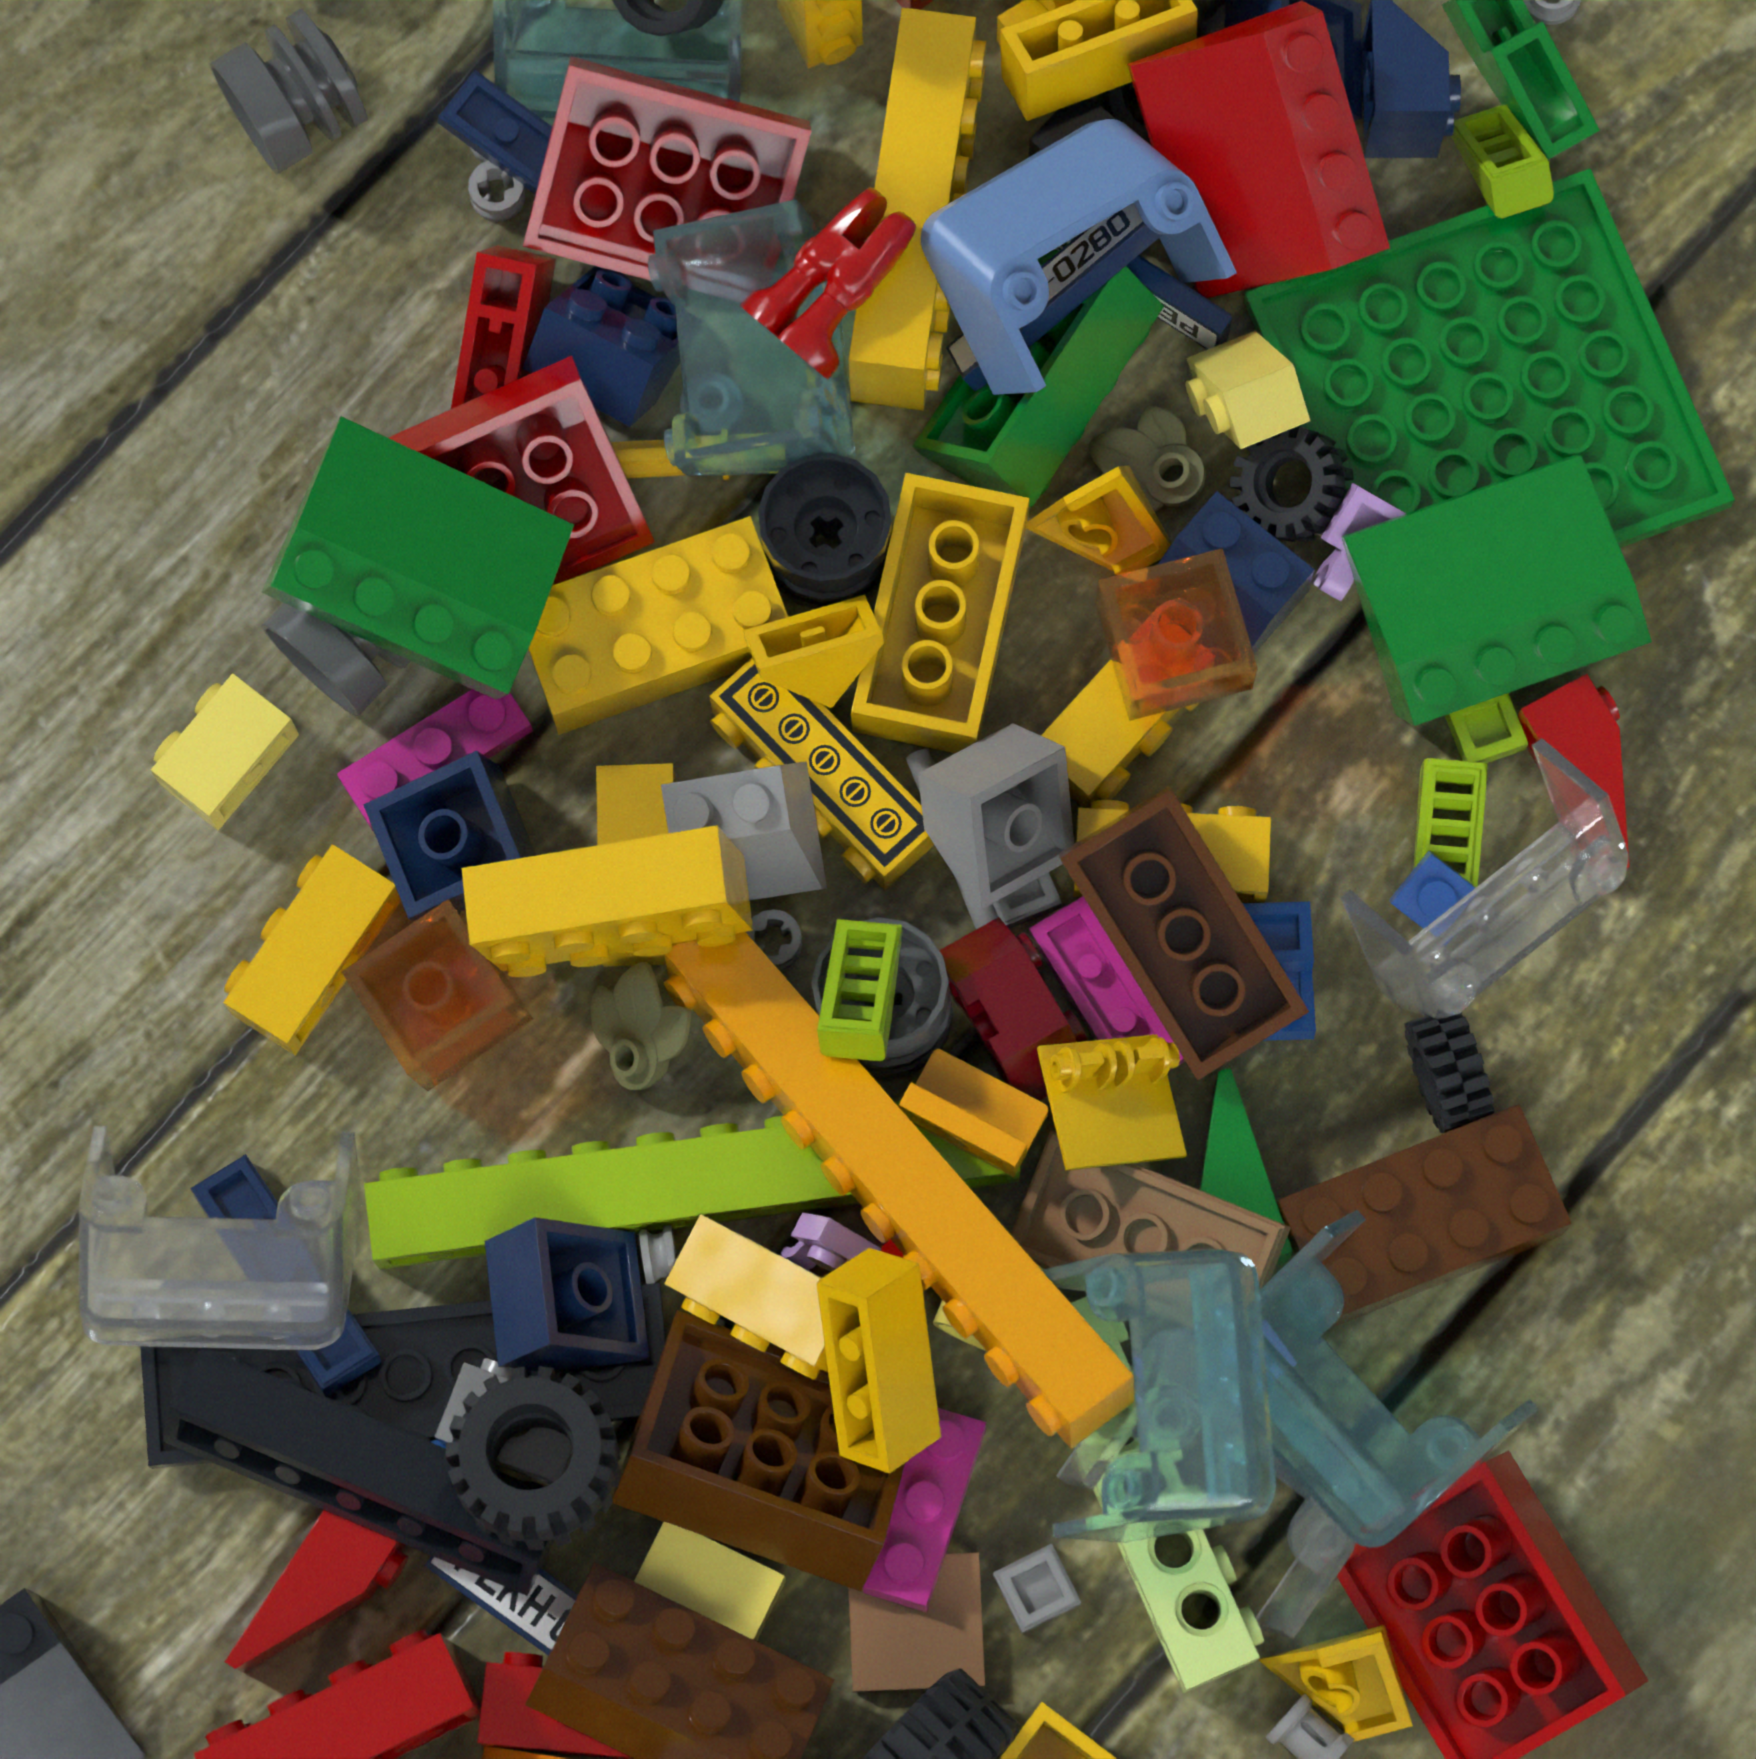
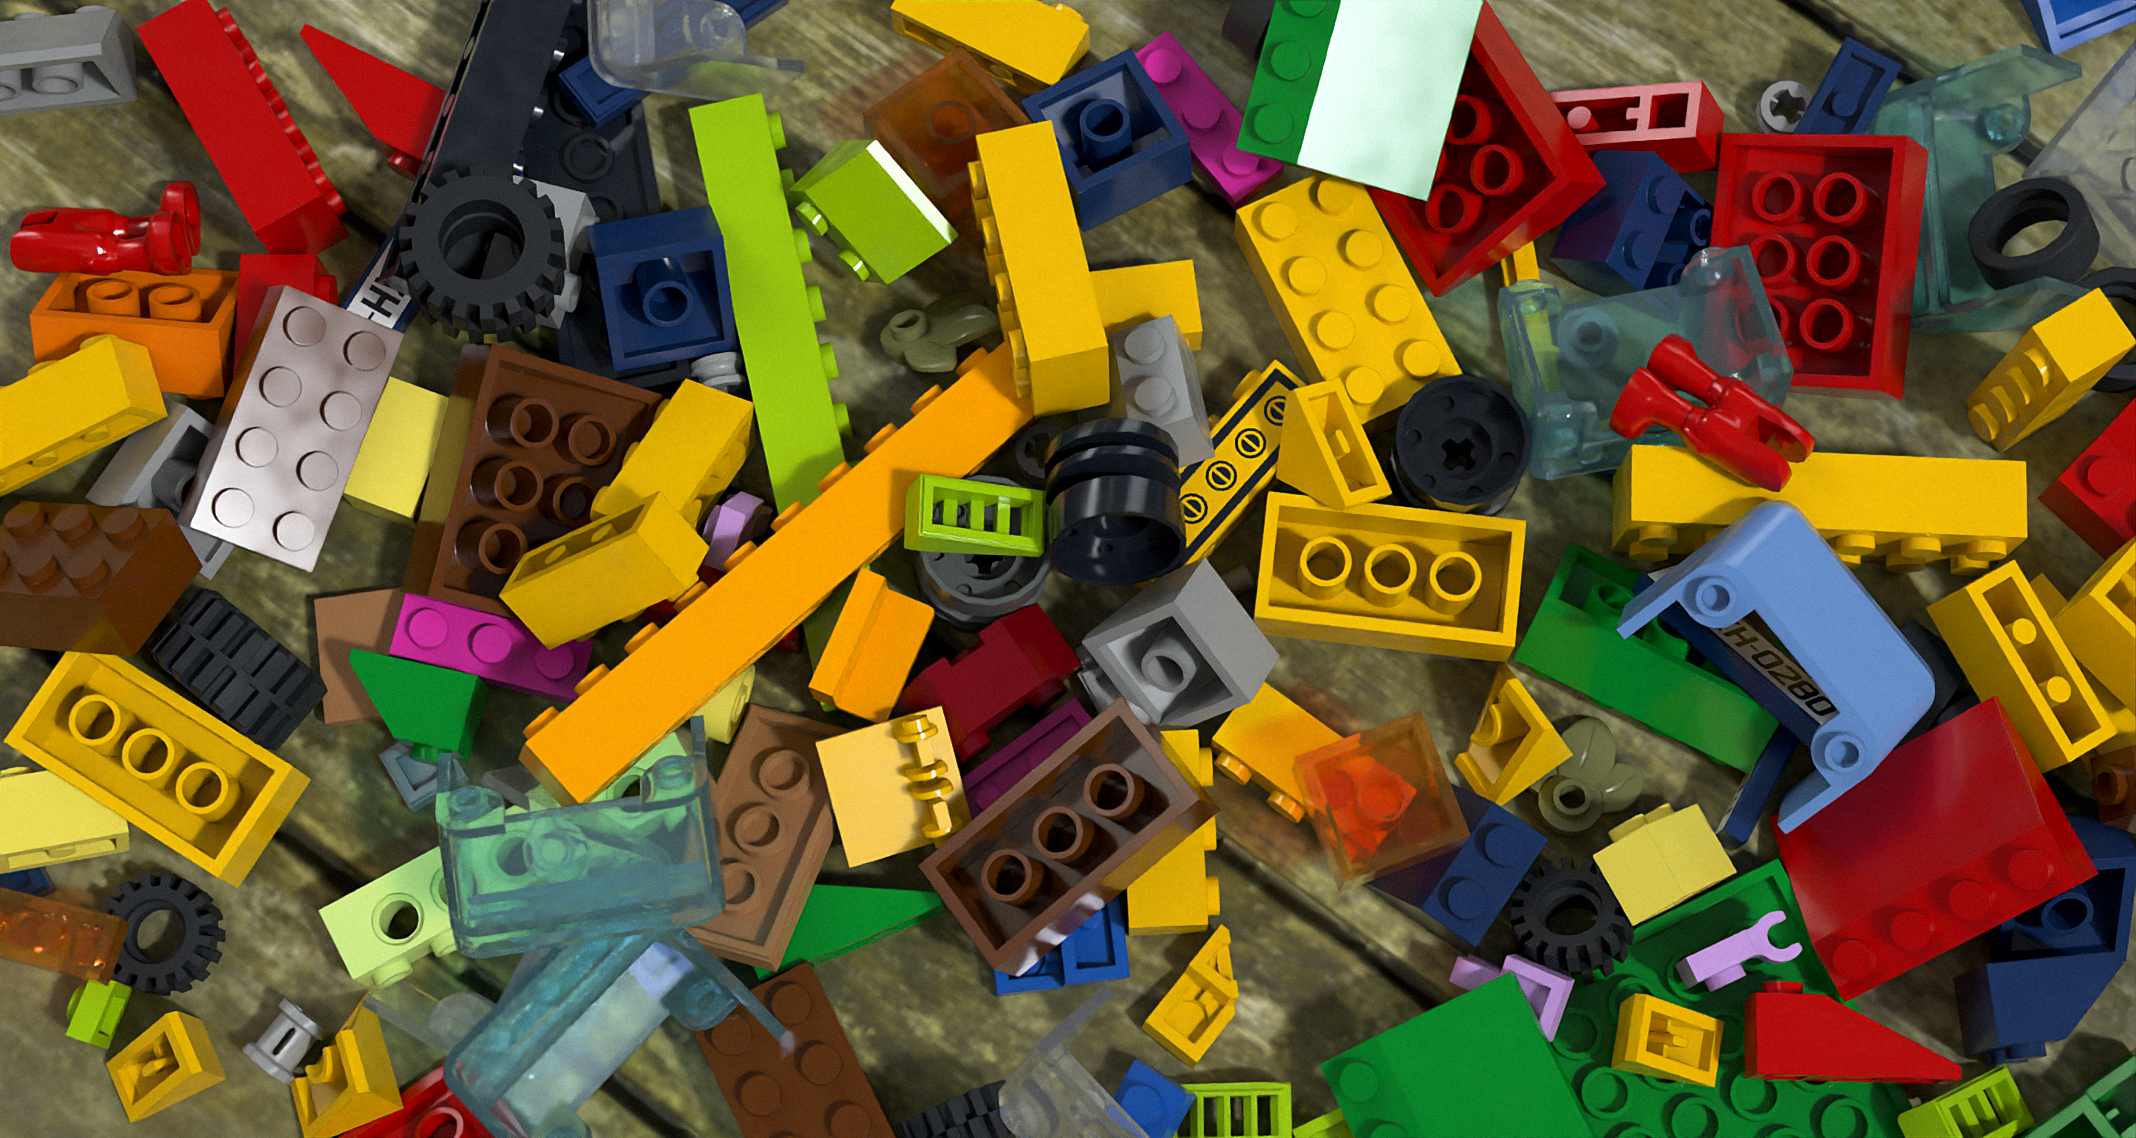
camera: 85 degrees right, 0 degrees up
none -> green slope [348,648,489,768]
none -> lime slope [788,140,959,285]
none -> black wheel [1044,418,1187,586]
none -> yellow slope [1141,924,1239,1069]
none -> yellow slope [1611,993,1724,1087]
none -> lavender plate [1675,911,1802,992]
none -> red slope [1743,981,1961,1085]

